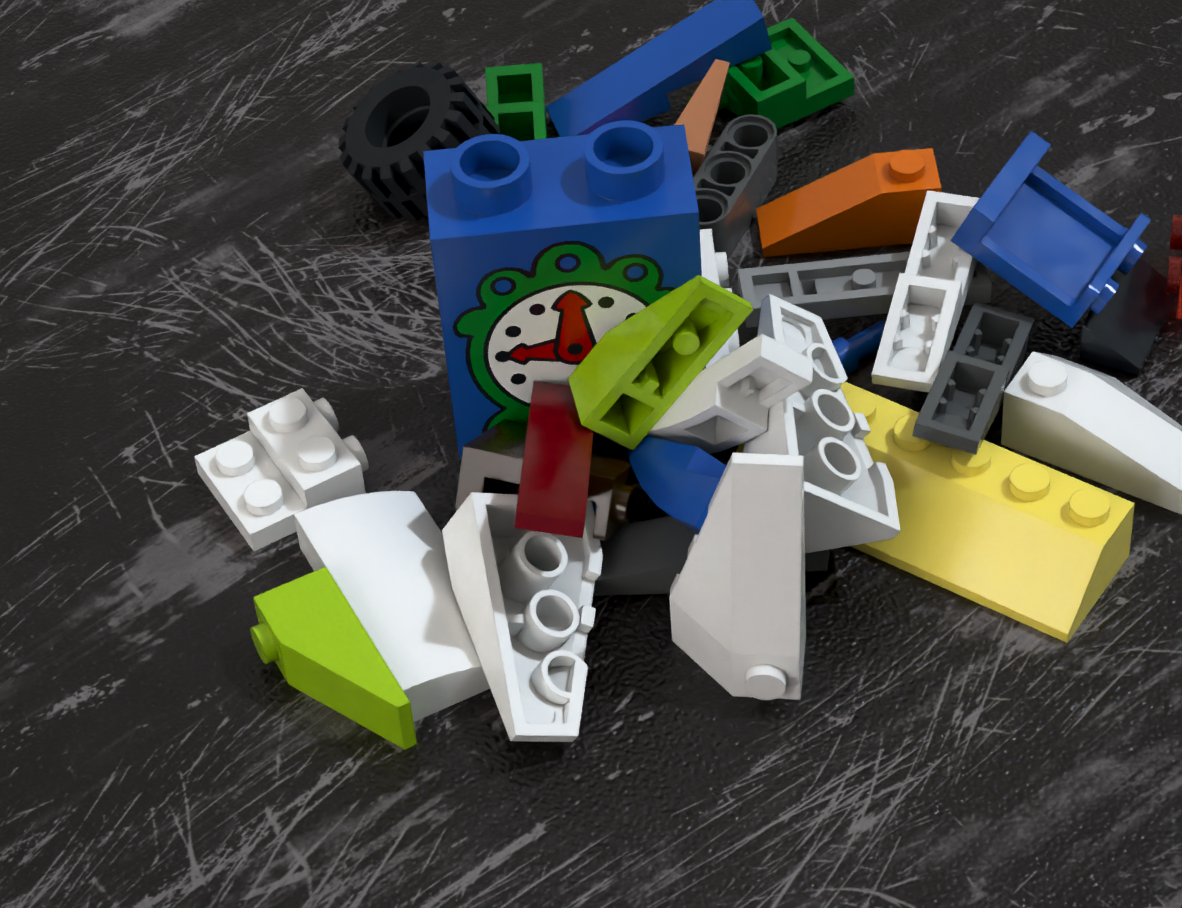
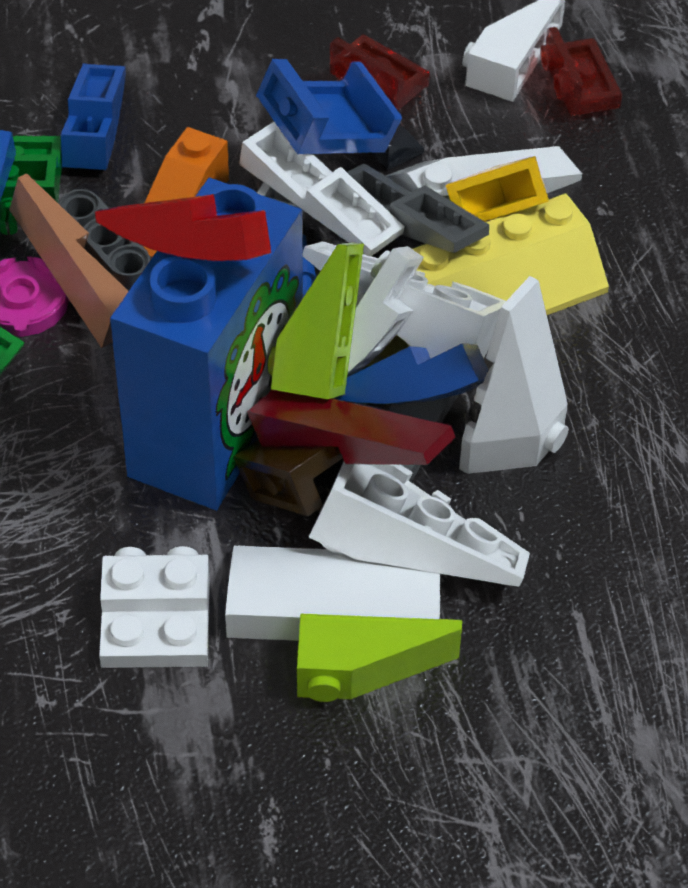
camera: 65 degrees left, 5 degrees up
none -> blue slope [61,64,126,170]
none -> red slope [95,194,271,261]
none -> yellow slope [446,156,549,222]

